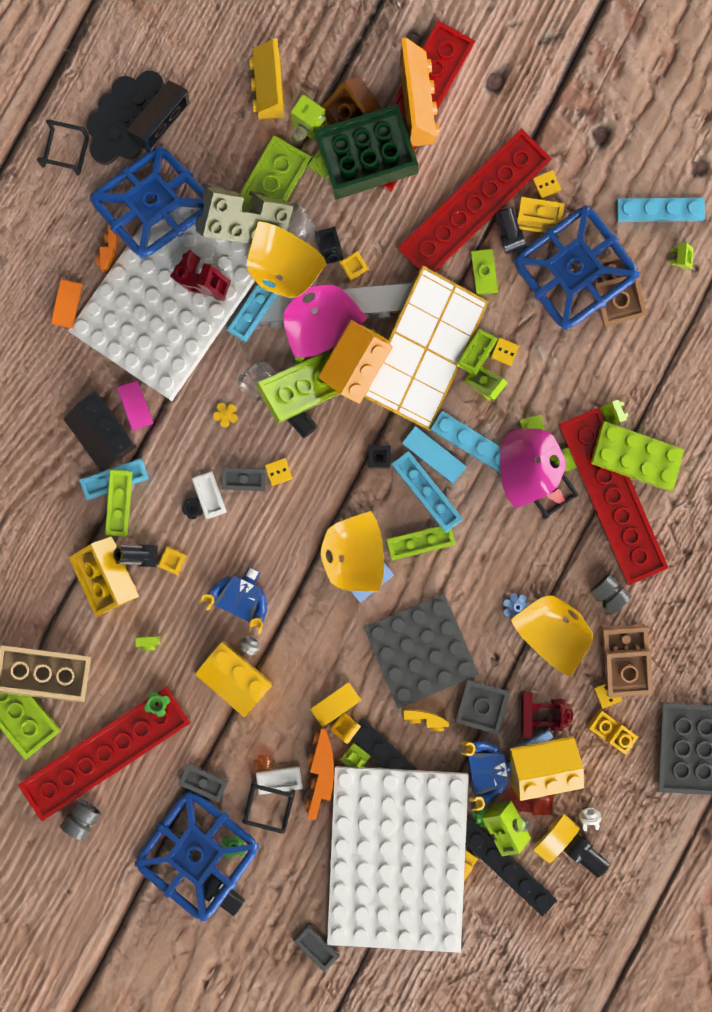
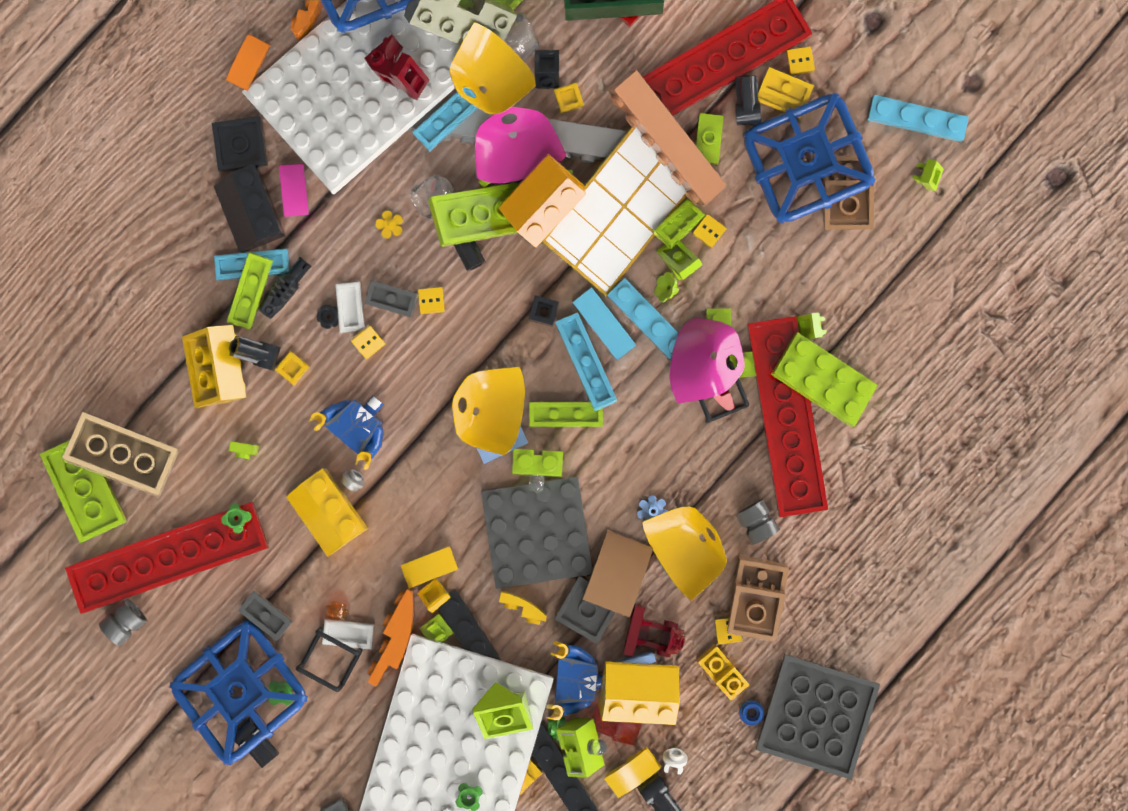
camera: 20 degrees right, 0 degrees up
none -> black plate [212,116,268,172]
none -> black hinge [258,257,312,319]
none -> yellow tile [350,324,385,359]
none -> bright green plate [455,783,483,811]
none -> lime slope [472,682,533,739]
none -> lime piece [512,449,563,493]
none -> medium nougat slope [582,530,653,617]
none -> nougat brick [608,70,727,205]
none -> lime plant [654,272,679,302]
none -> blue plate [739,700,764,725]

